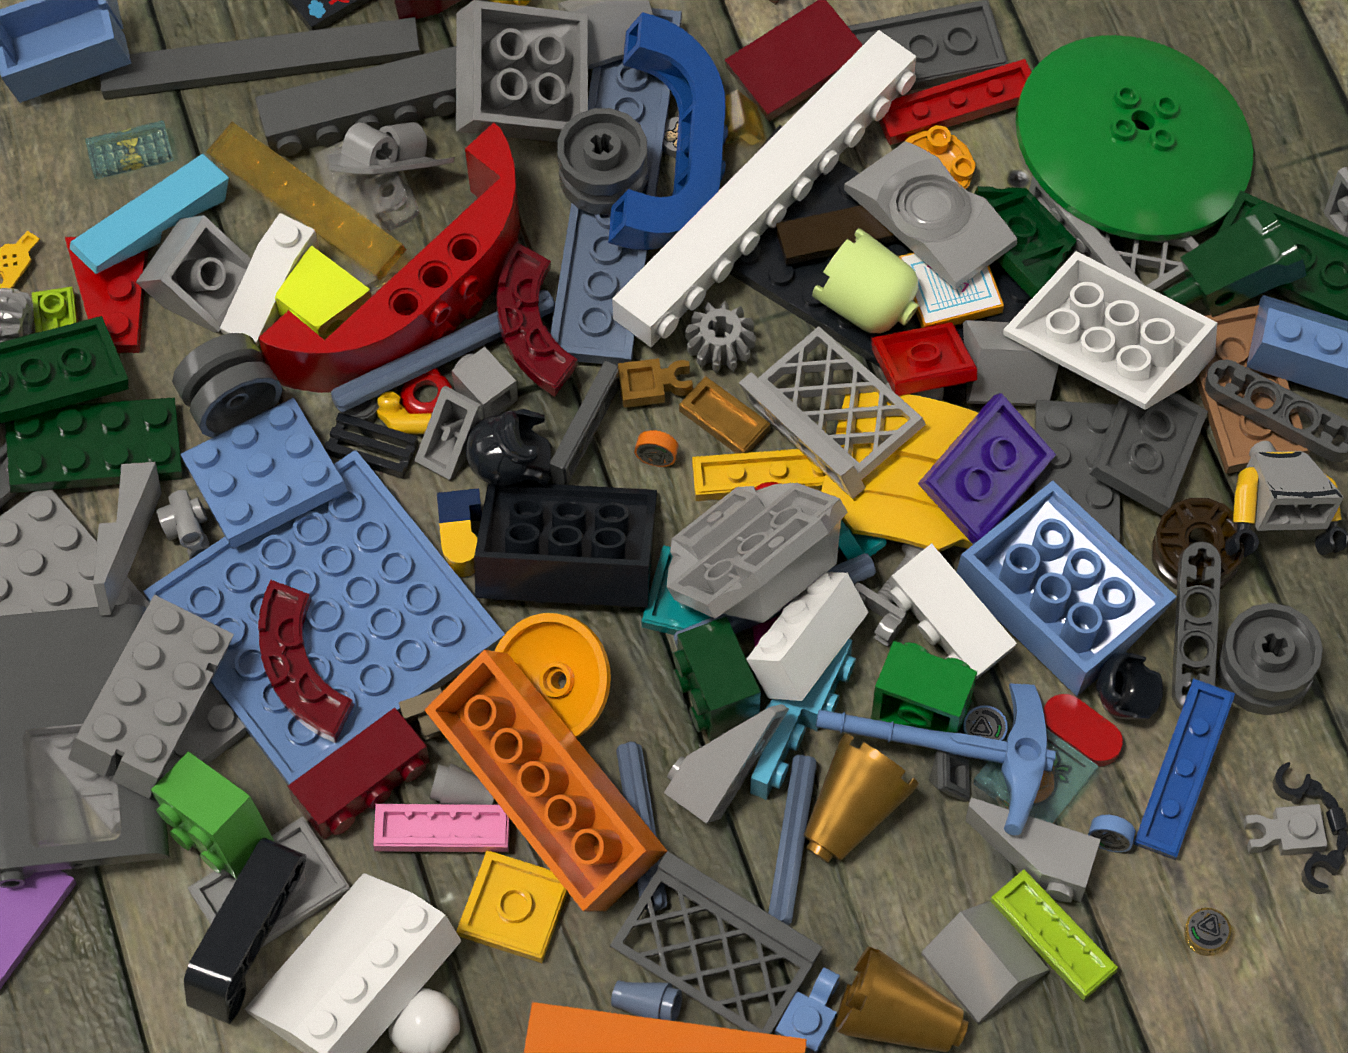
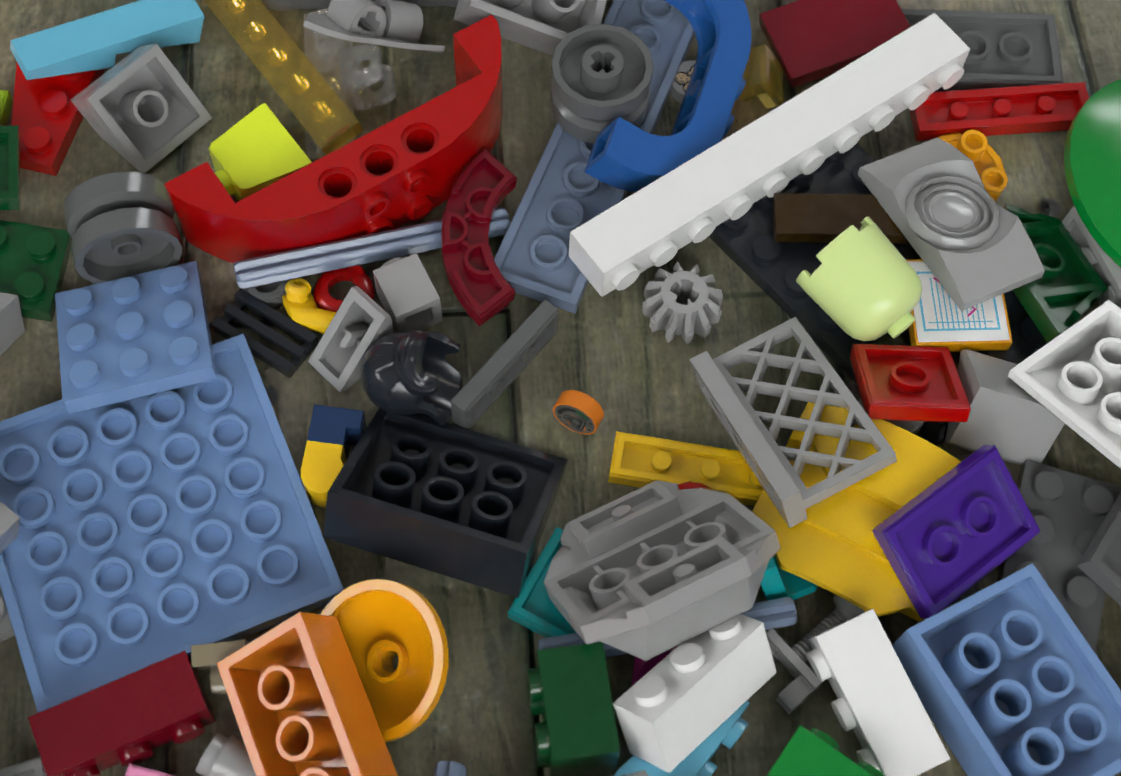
camera: 10 degrees right, 0 degrees up
light grey plate [156,490,210,559] -> none
white slope [220,213,320,346] -> none
dark red tile [258,579,354,743] -> none
pearl gold plate [618,358,693,408] -> none
pearl gold tile [679,376,770,454] -> none

